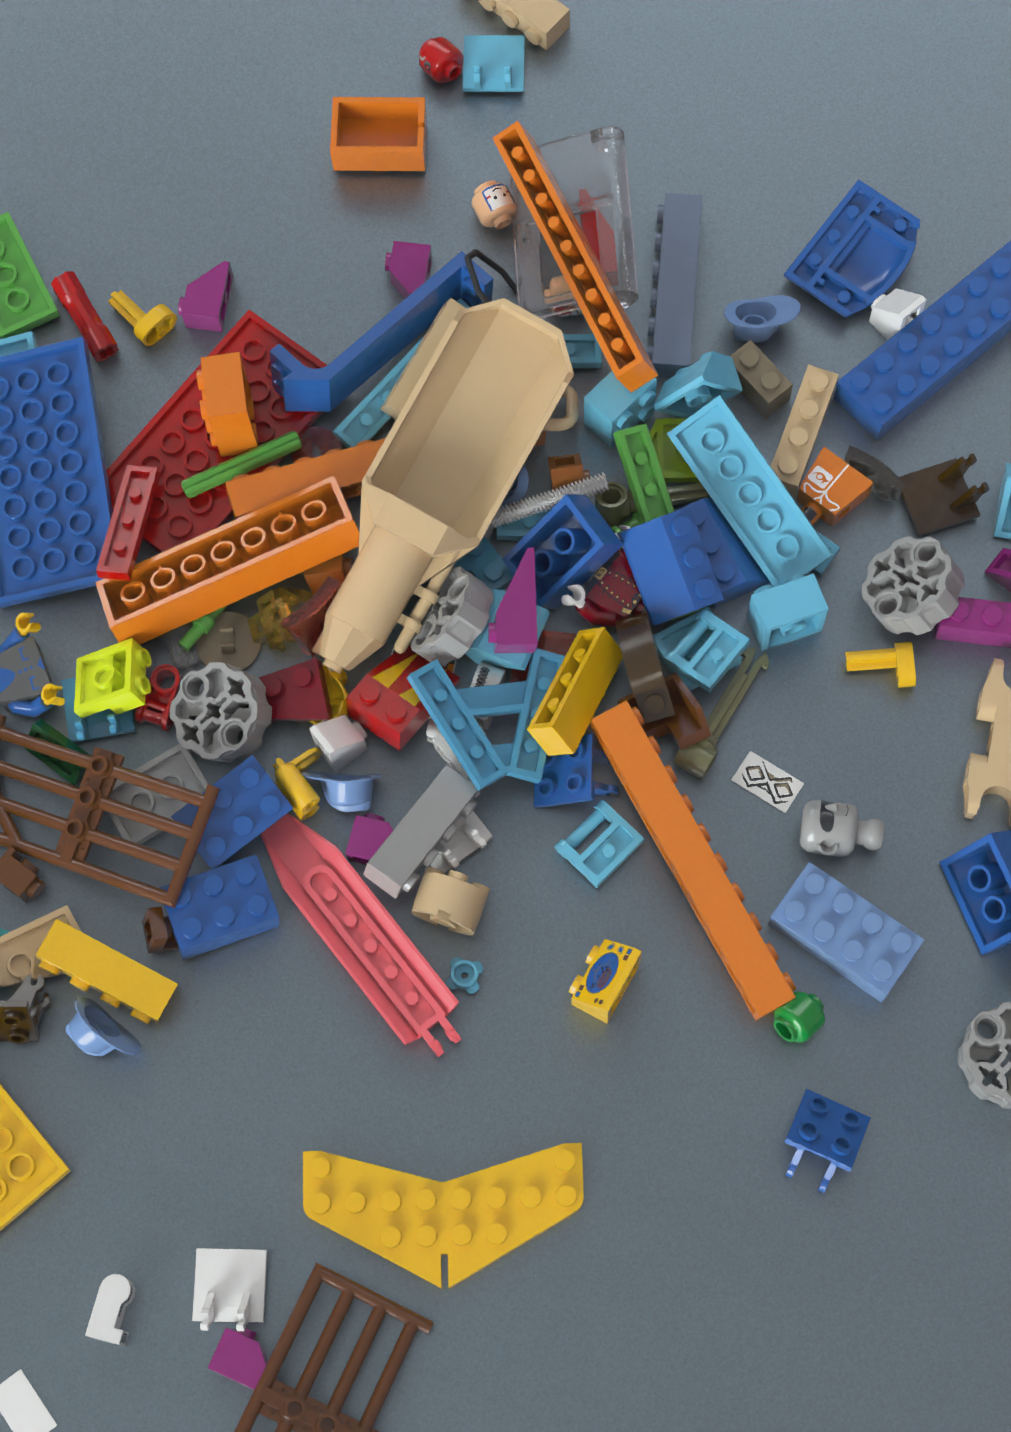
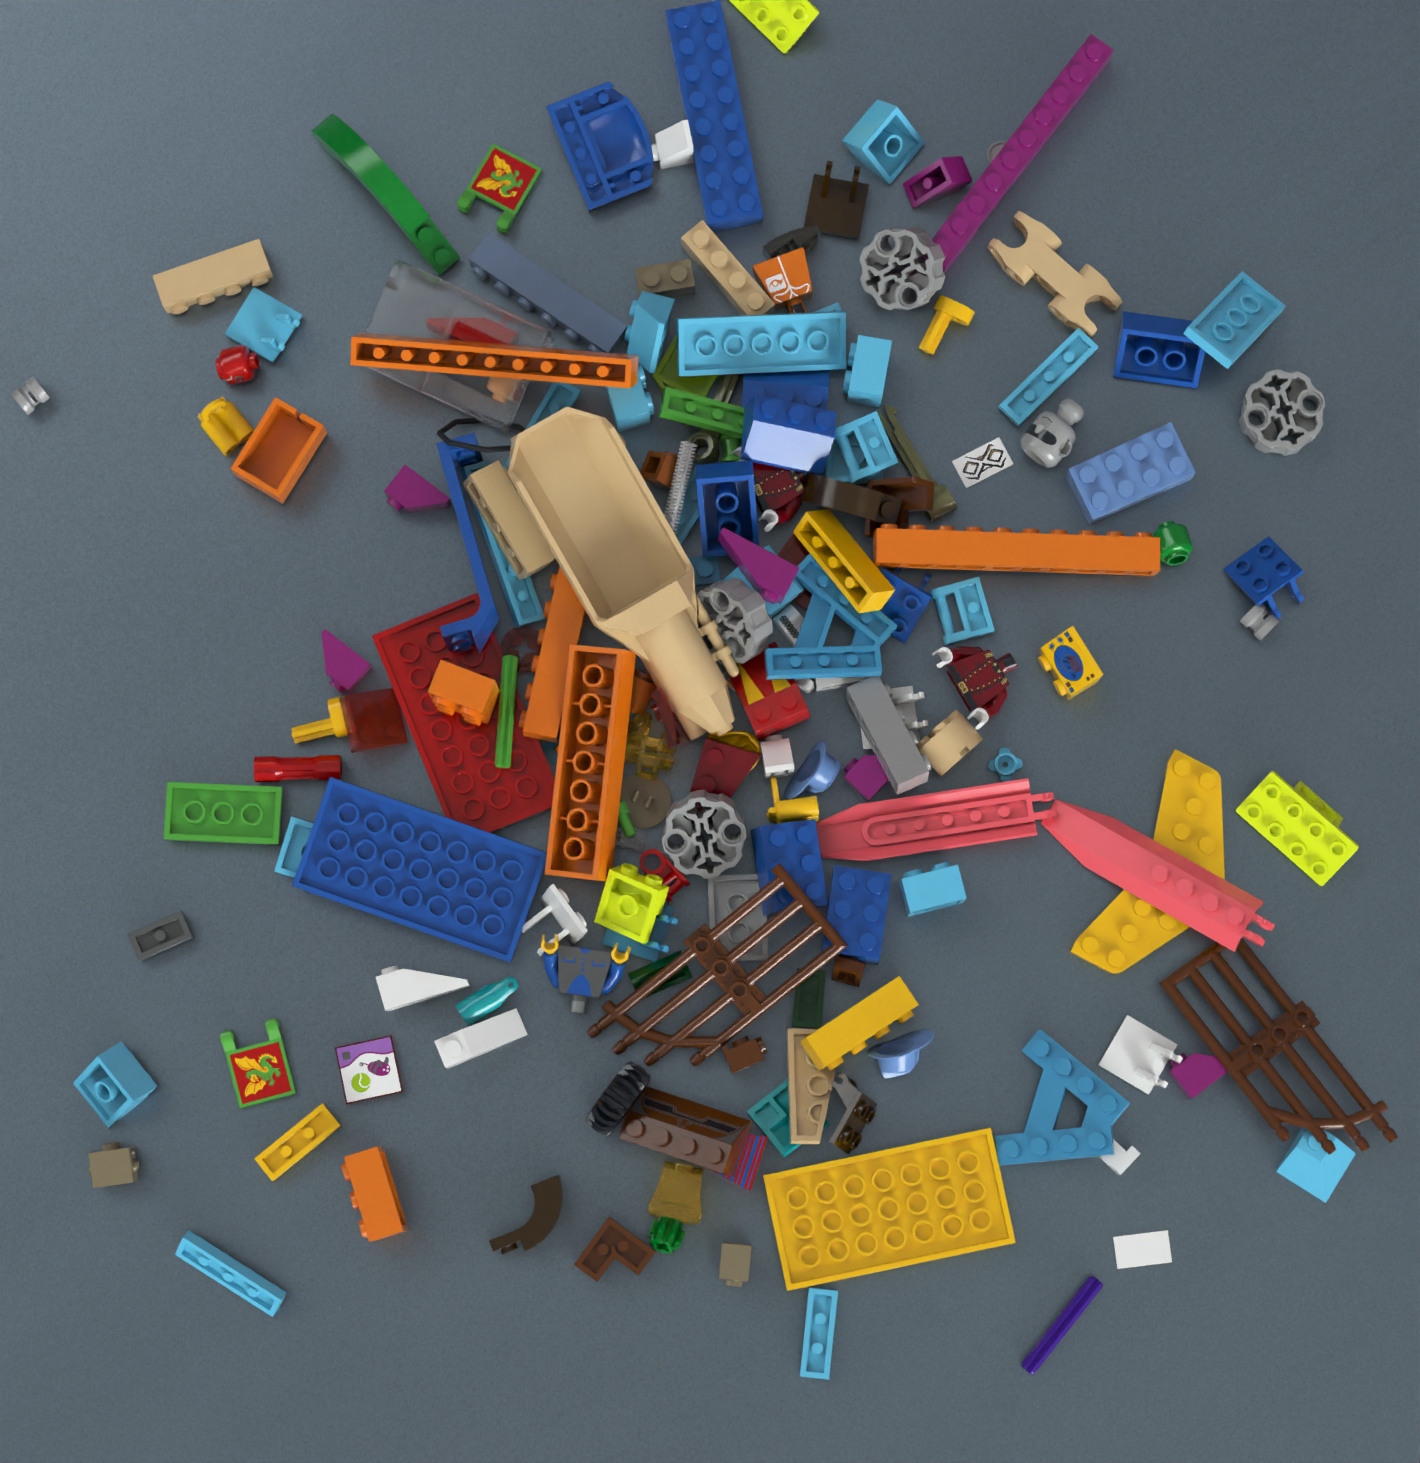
camera: 65 degrees left, 10 degrees up
plate [96,465,160,581] -> none
light nougat head [471,180,517,230] -> none
medium blue piece [724,295,801,343] -> none
none -> yellow piece [197,396,254,456]
none -> green arch [311,114,461,276]
none -> clear red plate [339,688,408,753]
none -> flag [457,143,542,234]
none -> white plate [522,884,588,956]
none -> dark green plate [792,968,826,1029]
none -> medium azure brick [898,861,967,917]
none -> dark red torso [932,646,1017,730]
none -> dark azure plate [995,1029,1130,1166]
none -> medium azure plate [998,328,1099,427]
none -> coral hinge [1041,799,1275,952]
none -> neon yellow bracket [1236,771,1359,886]
none -> light grey wheel [1240,604,1280,641]

